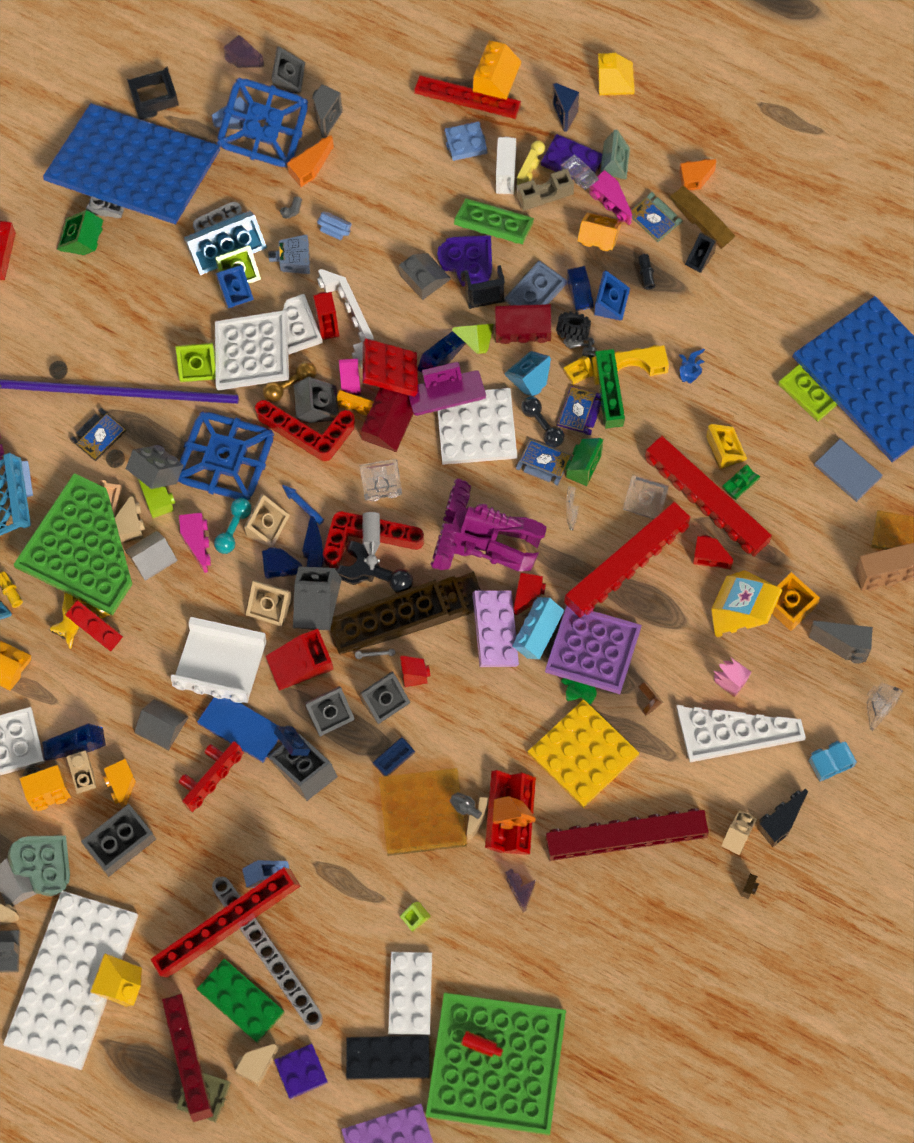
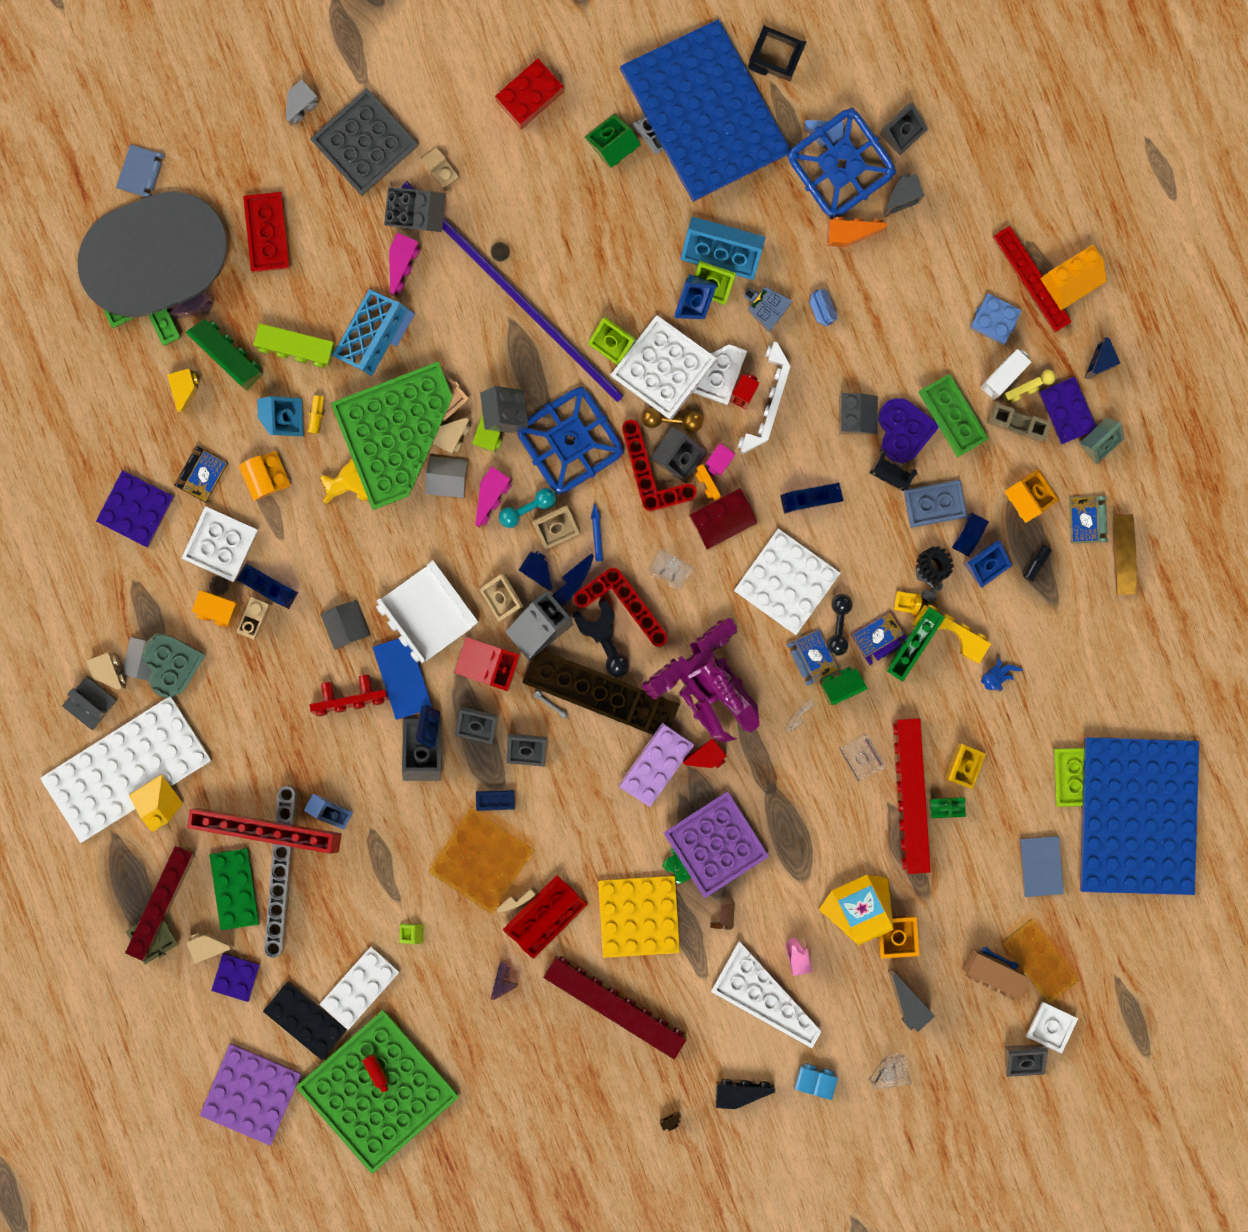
camera: 35 degrees right, 20 degrees up
red brick [65,599,123,652] -> none
piece [70,408,127,462] -> none
dark grey brick [81,804,156,877] -> none
light orange slope [103,759,136,808] -> none
clear smoke plate [106,449,125,468] -> none
light grey beam [193,202,242,233] -> none
clear purple slope [223,35,264,68] -> none
dark grey arm [280,197,302,219] -> none
red plate [363,338,418,397] -> none
light grey wheel [363,512,380,570] -> none
red slope [400,656,431,687] -> none
magenta bracket [409,362,486,416] -> none
dark grey piece [449,792,482,819] -> none
lime slope [452,324,494,354] -> none
orange slope [493,796,535,829] -> none
dark red slope [495,304,551,344] -> none
dark azure slope [504,351,551,396] -> none
medium azure brick [512,597,564,660] -> none
clear slope [561,155,599,190] -> none
red brick [564,501,691,618] -> none
dark pink slope [589,170,632,225] -> none
yellow slope [597,53,635,96] -> none
orange slope [679,159,717,191] -> none
black slope [685,232,717,273] -> none
red slope [693,535,733,570] -> none
tan slope [721,810,757,855] -> none

